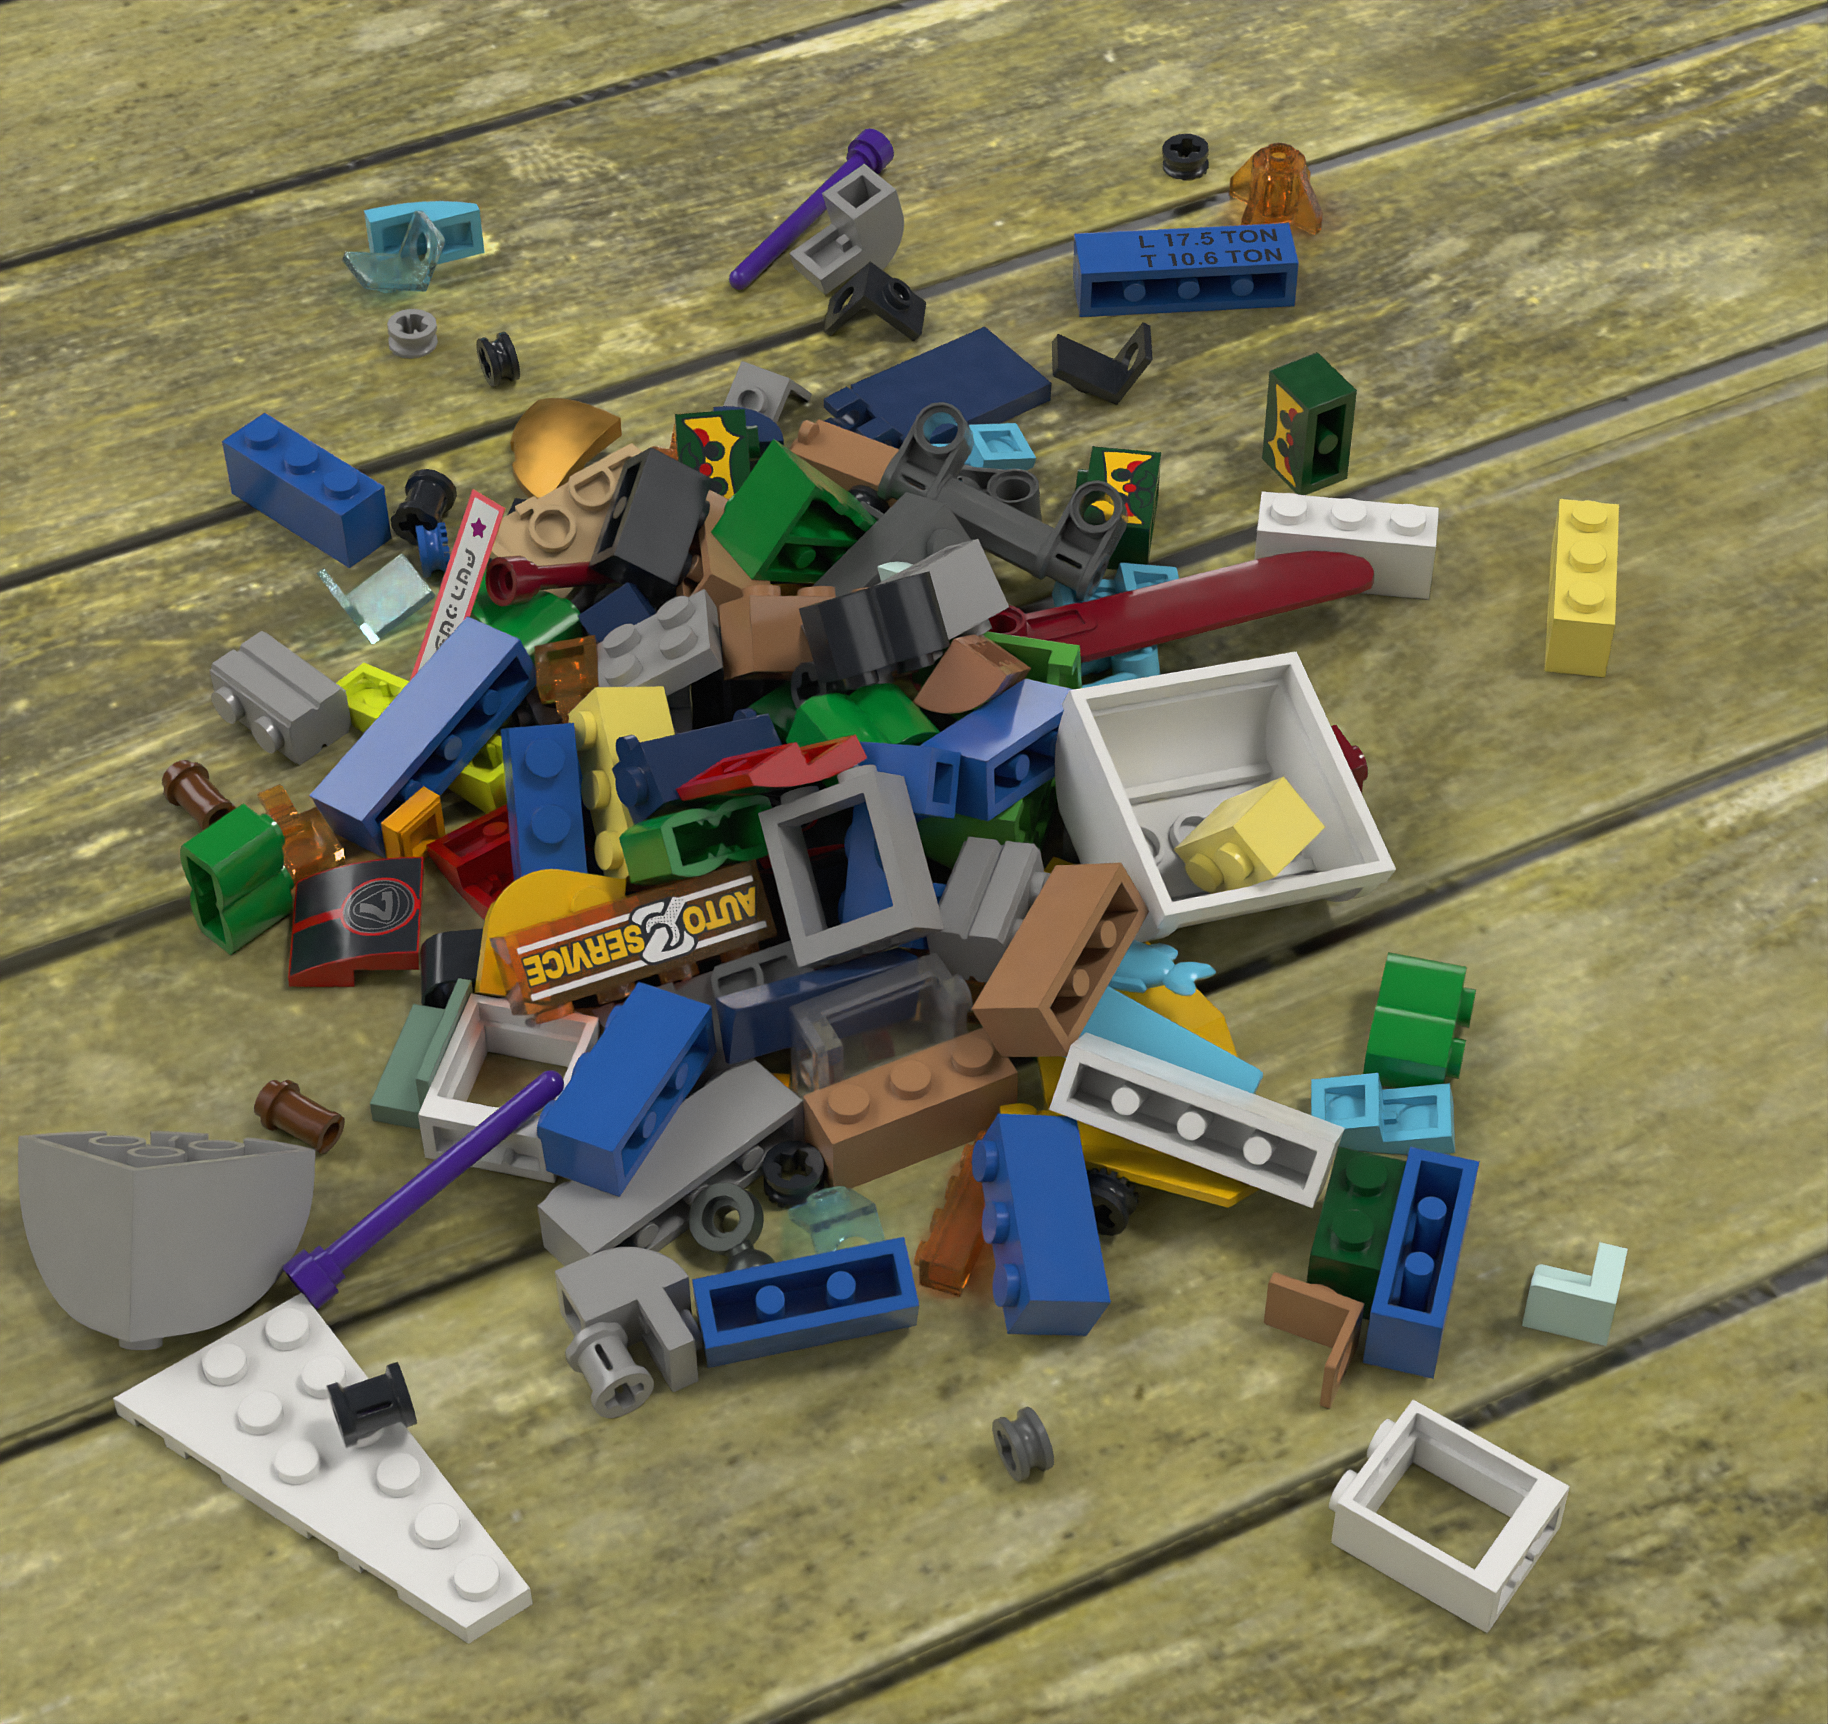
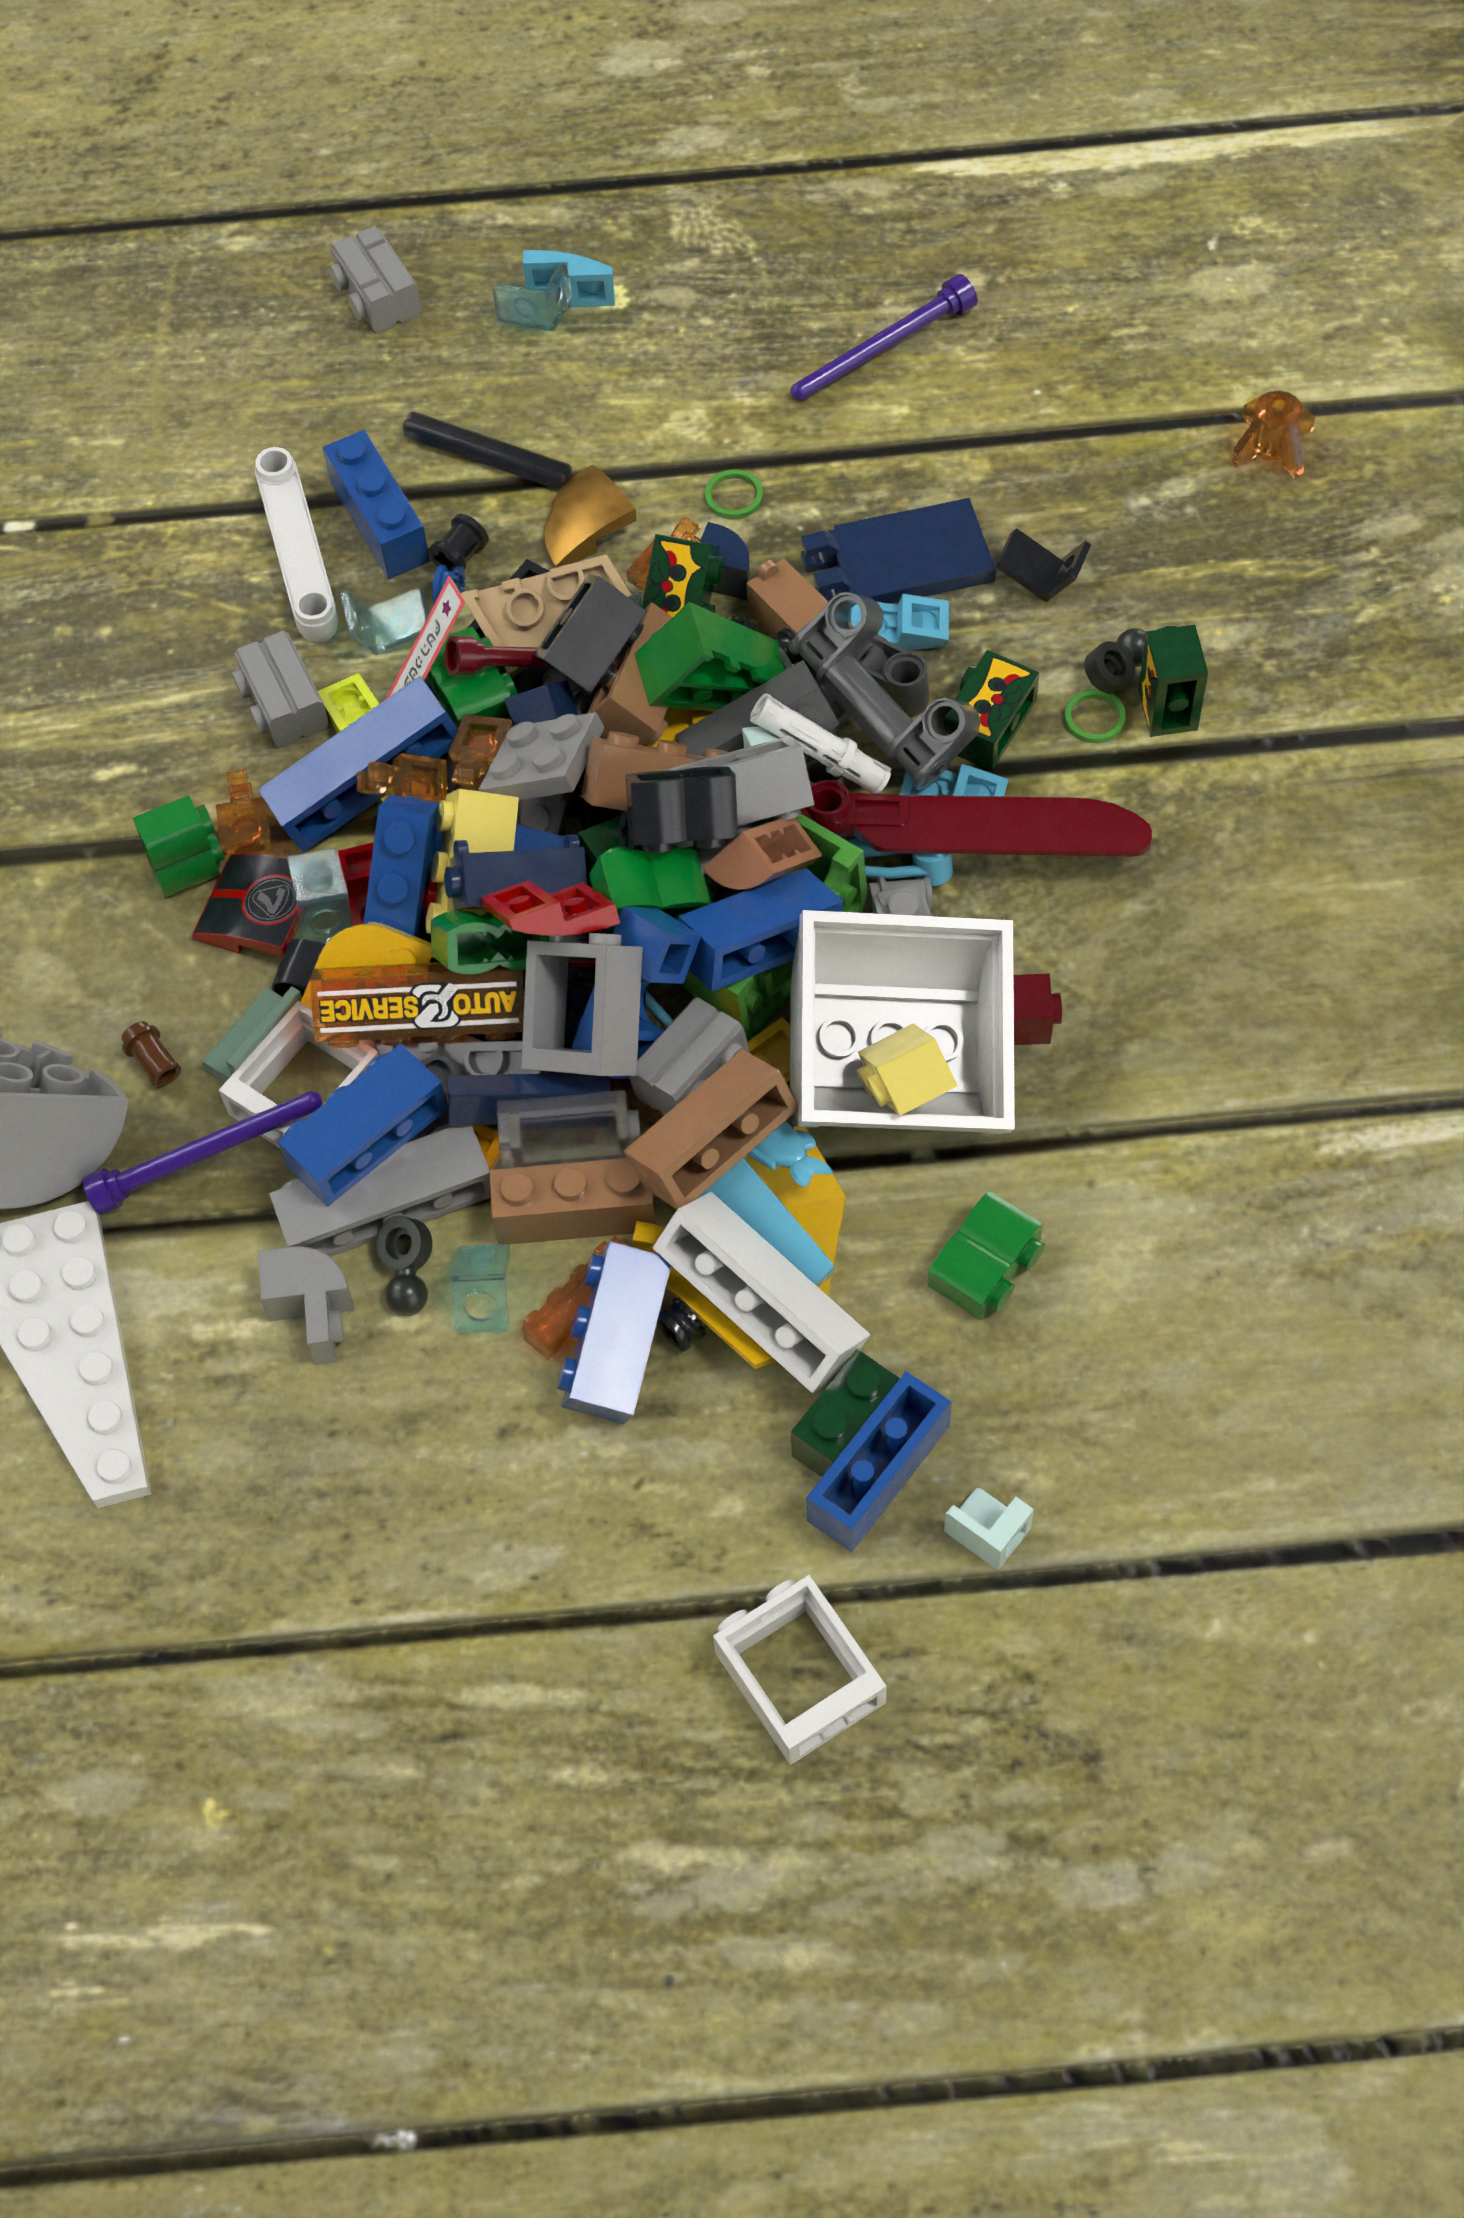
camera: 25 degrees right, 15 degrees up
reddish brown pin [162,760,236,830] -> none
black bush [326,1362,417,1448] -> none
light orange tile [381,786,446,860] -> none
light grey bush [387,309,438,359] -> none
black bush [476,331,520,387] -> none
light grey bush [565,1322,654,1418] -> none
blue brick [692,1237,919,1368] -> none
light grey bracket [723,361,812,424] -> none
black bush [763,1140,824,1210] -> none
light grey brick [789,164,904,295] -> none
black bracket [824,261,926,341] -> none
dark grey bush [992,1406,1054,1482] -> none
blue brick [1073,223,1299,317] -> none
black bush [1162,134,1209,180] -> none
white brick [1255,491,1439,600] -> none
medium nougat bracket [1264,1272,1365,1409] -> none
medium azure slope [1311,1073,1455,1155] -> none
light yellow brick [1545,499,1619,677] -> none
none -> white piece [255,447,338,643]
none -> clear light blue bracket [287,849,352,943]
none -> light grey brick [329,226,422,333]
none -> clear orange plate [356,753,448,803]
none -> black axle [403,411,573,490]
none -> bright green piece [705,469,763,519]
none -> white pin [750,693,891,794]
none -> bright green piece [1065,689,1126,743]
none -> pearl dark grey plate [1084,628,1146,694]

